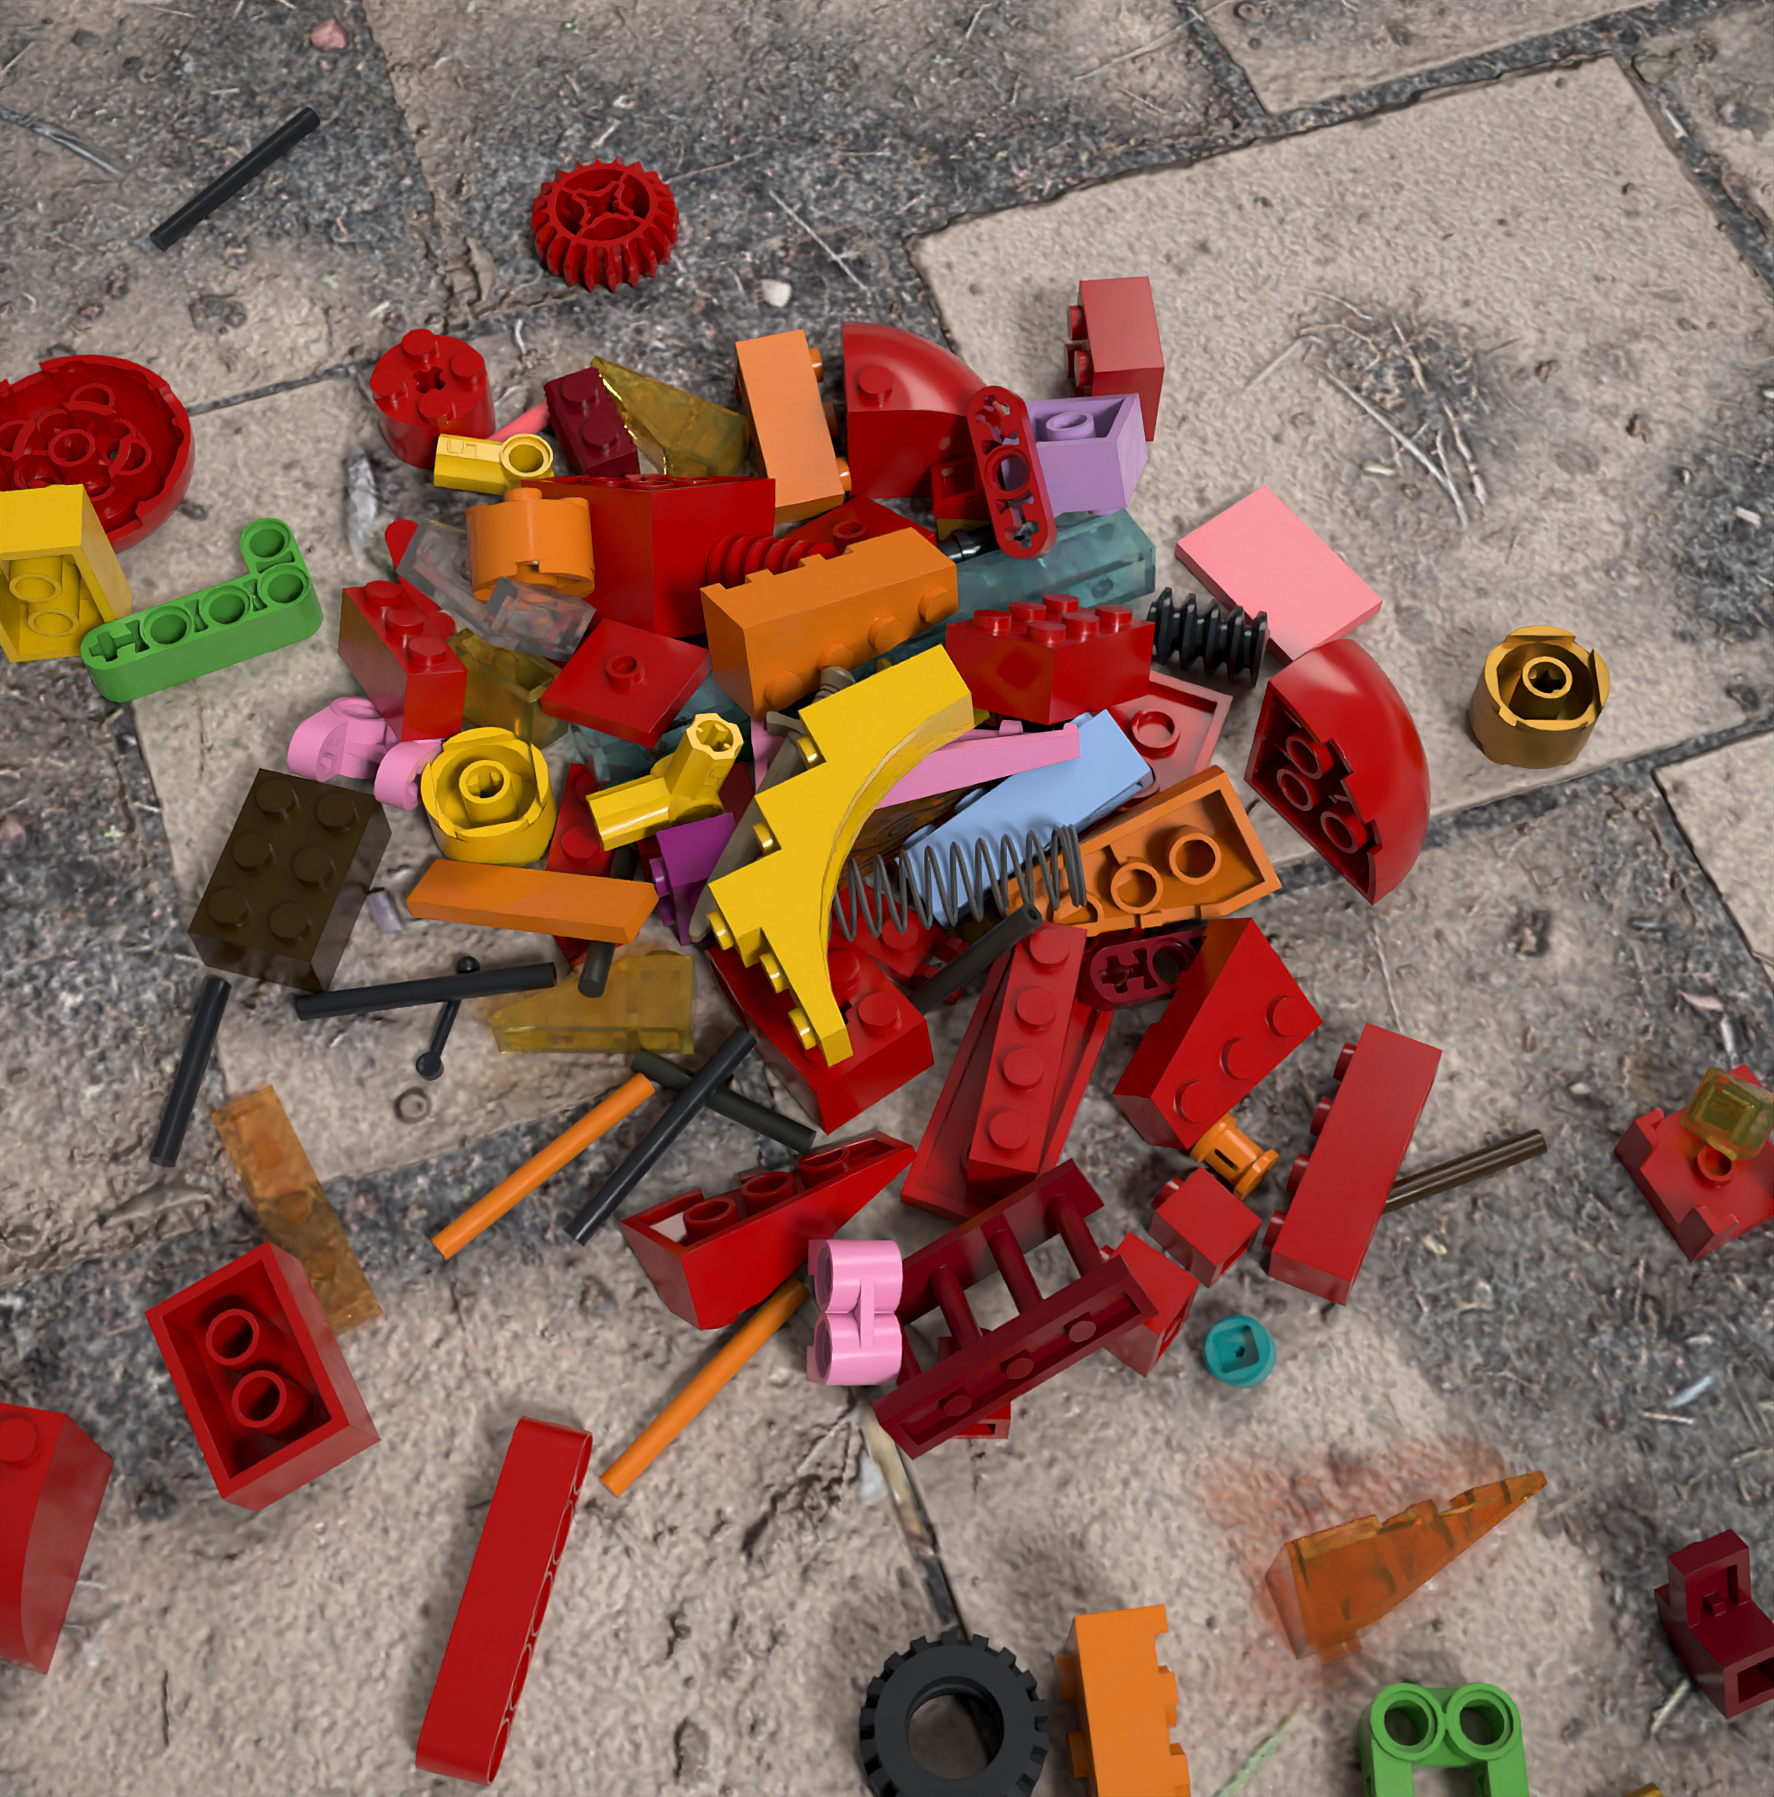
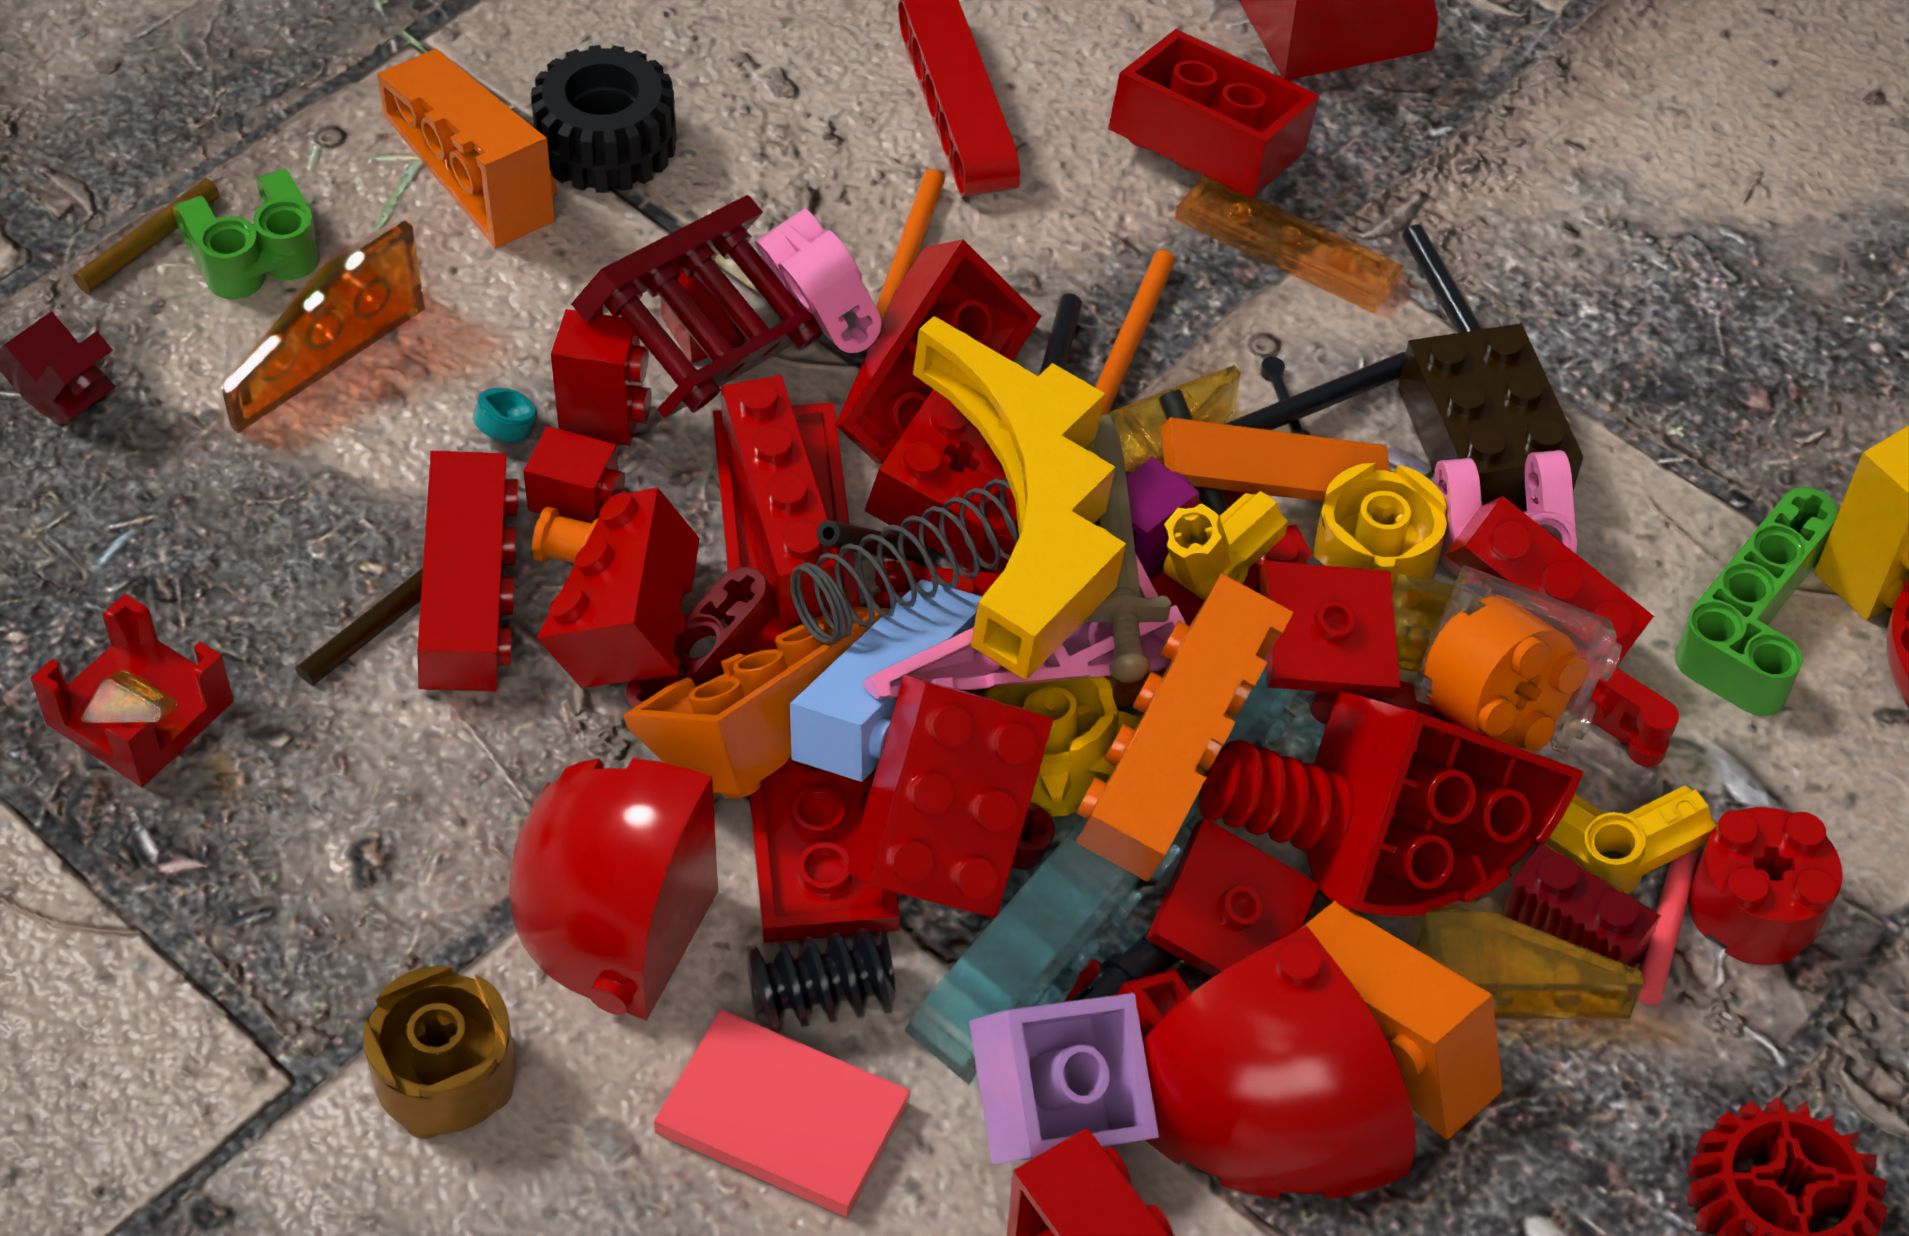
camera: 150 degrees right, 10 degrees down
red beam [966,385,1057,561] -> none

